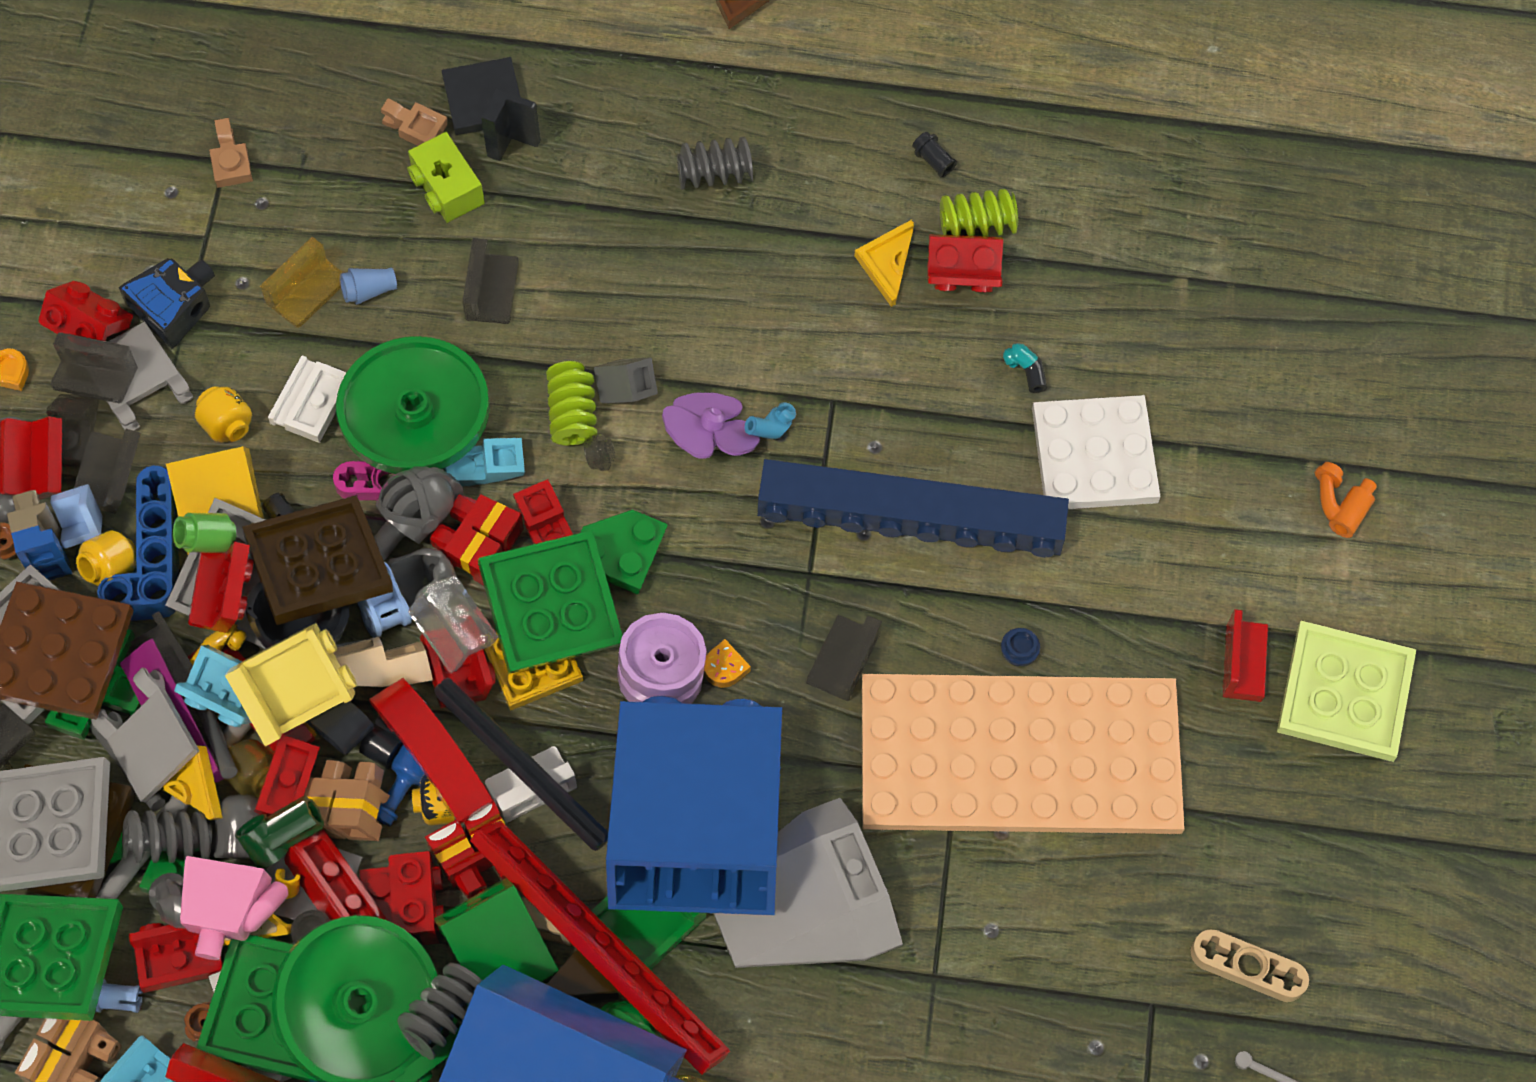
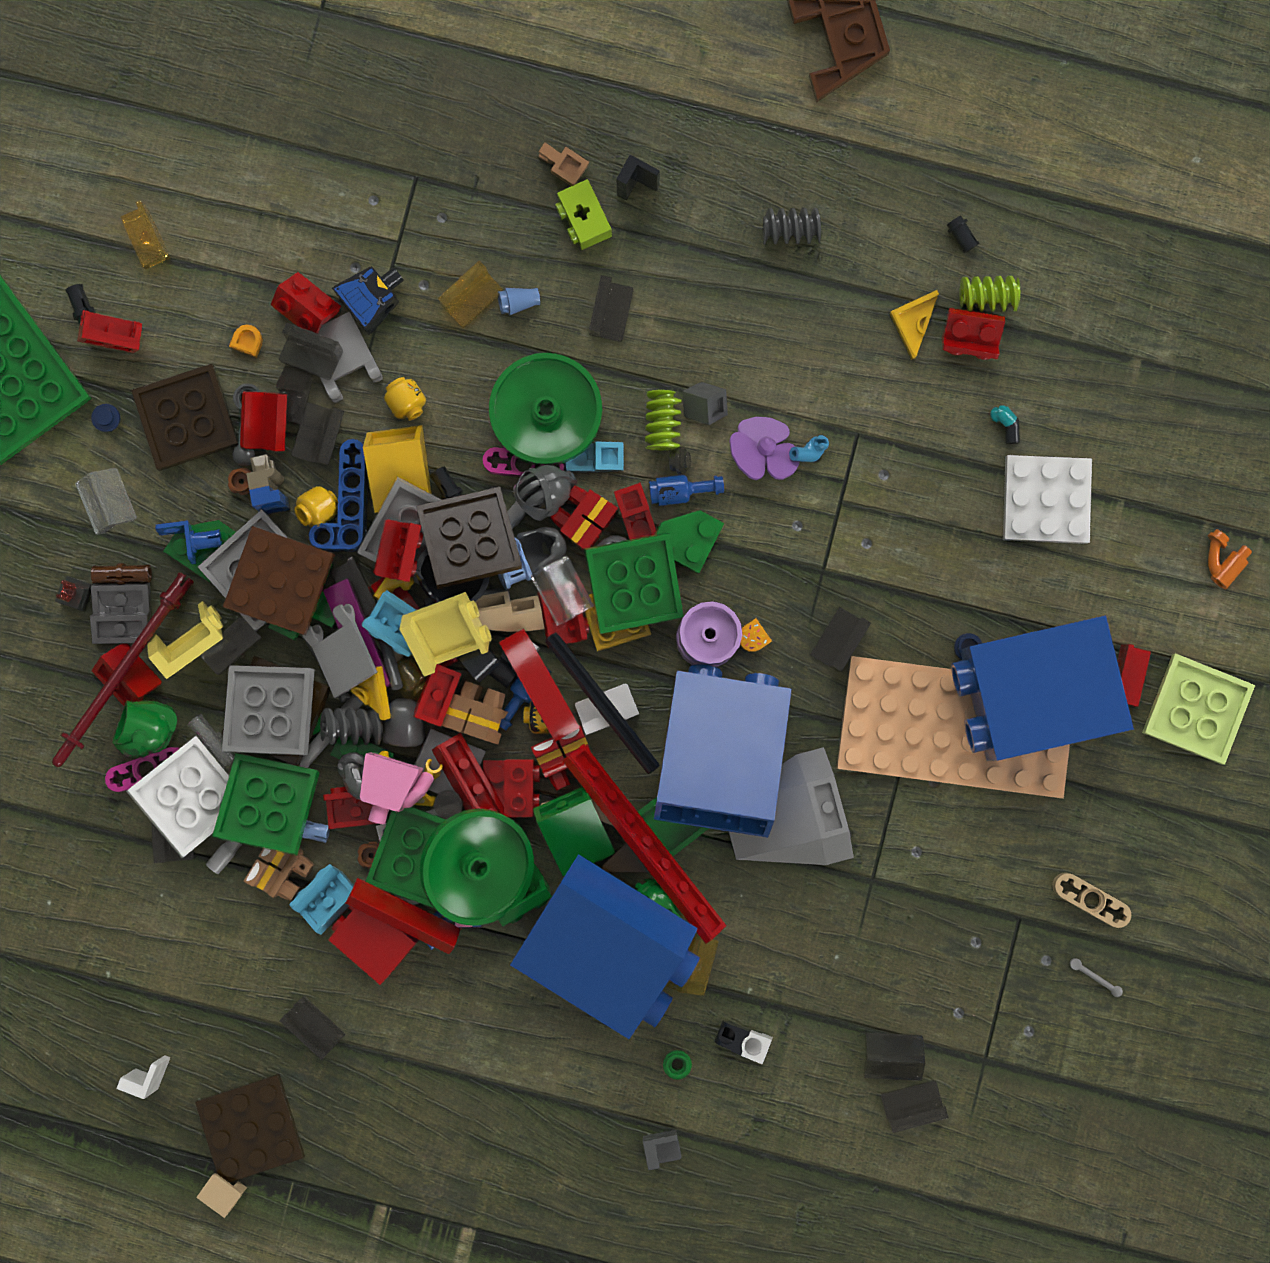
camera: 10 degrees right, 20 degrees up
light blue panel [50,484,103,548] -> none
bright green brick [173,513,236,553] -> none
medium nougat plate [209,118,253,188] -> none
dark green piece [235,795,324,869] -> none
white plate [268,356,346,443] -> none
dark grey piece [397,963,482,1060] -> none
black tile [441,57,520,136] -> none
dark blue brick [757,459,1069,557] -> none
none -> blue piece [649,475,724,506]
none -> blue brick [951,615,1134,761]

